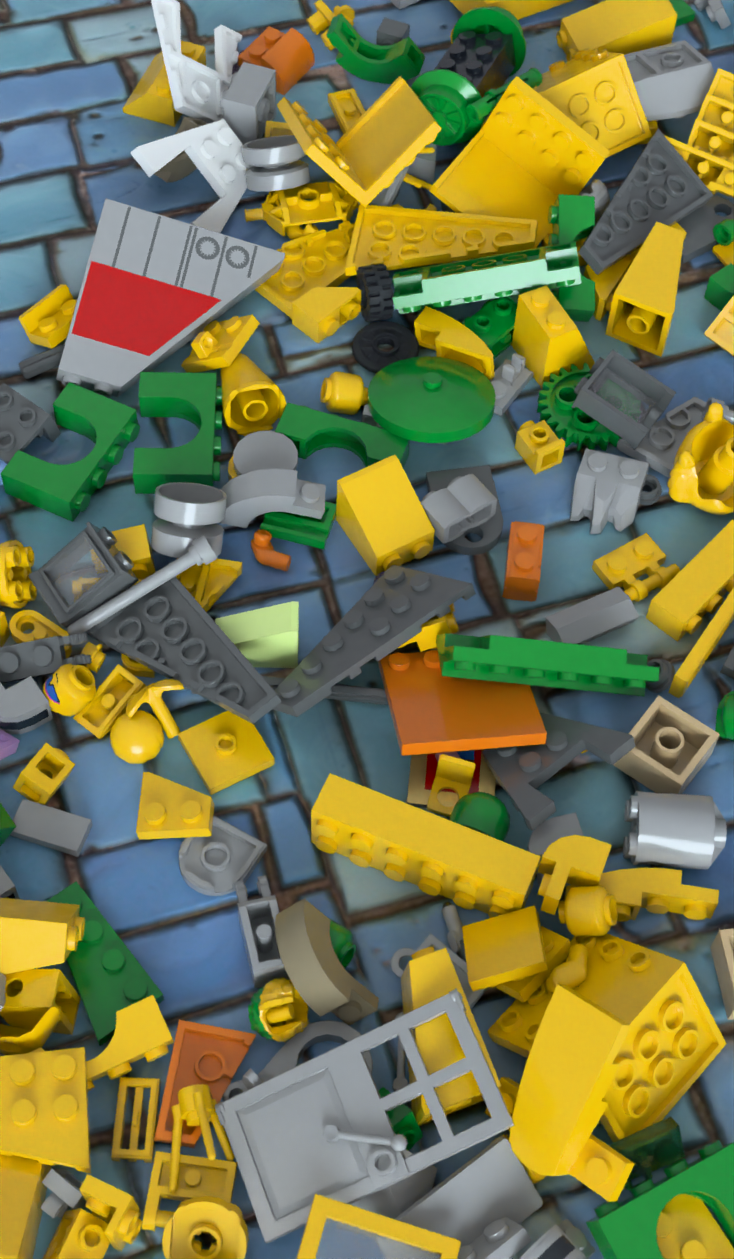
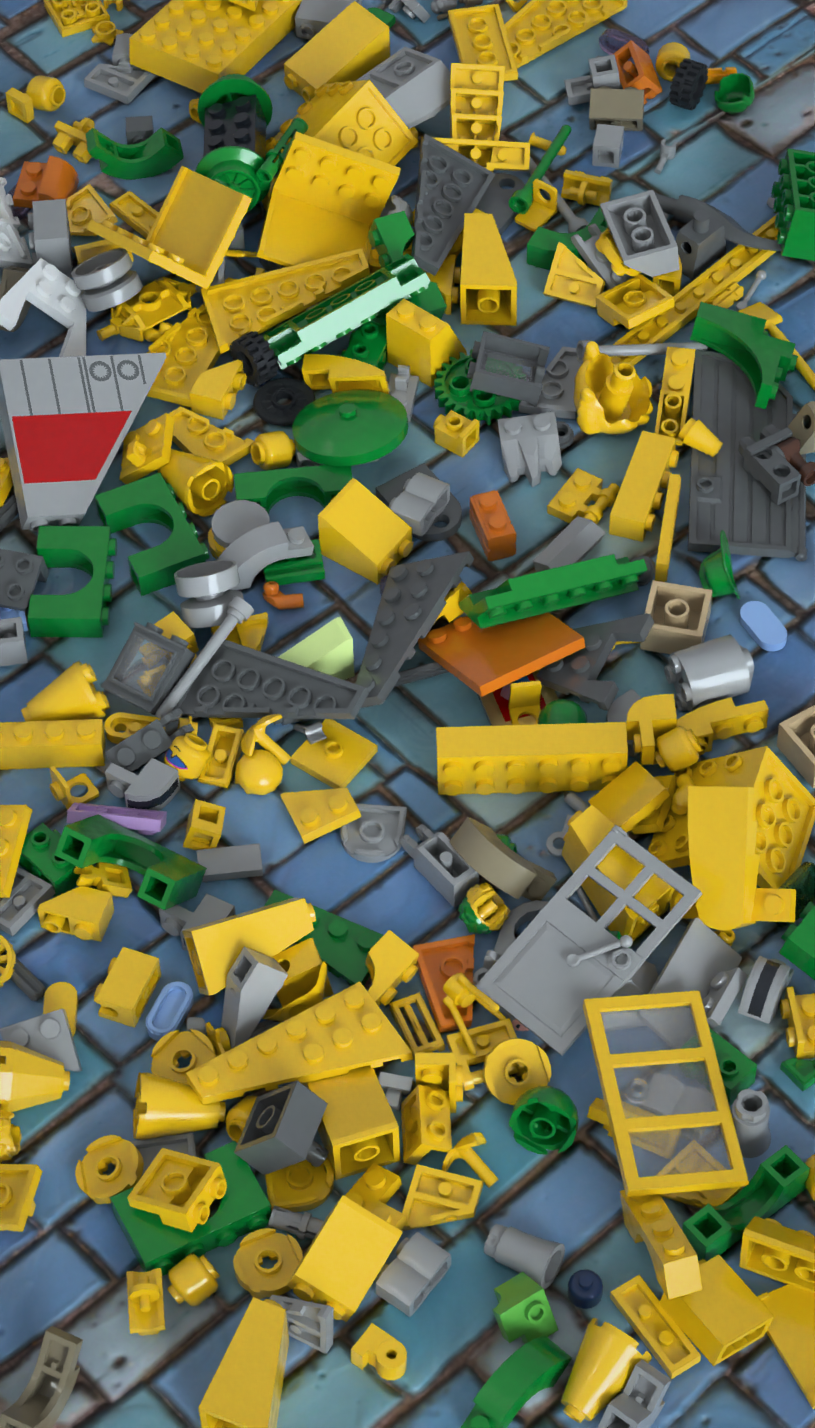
camera: 20 degrees left, 5 degrees down
none -> yellow plate [66,184,118,236]
none -> yellow wing [168,406,254,466]
none -> light grey hand [294,721,327,744]

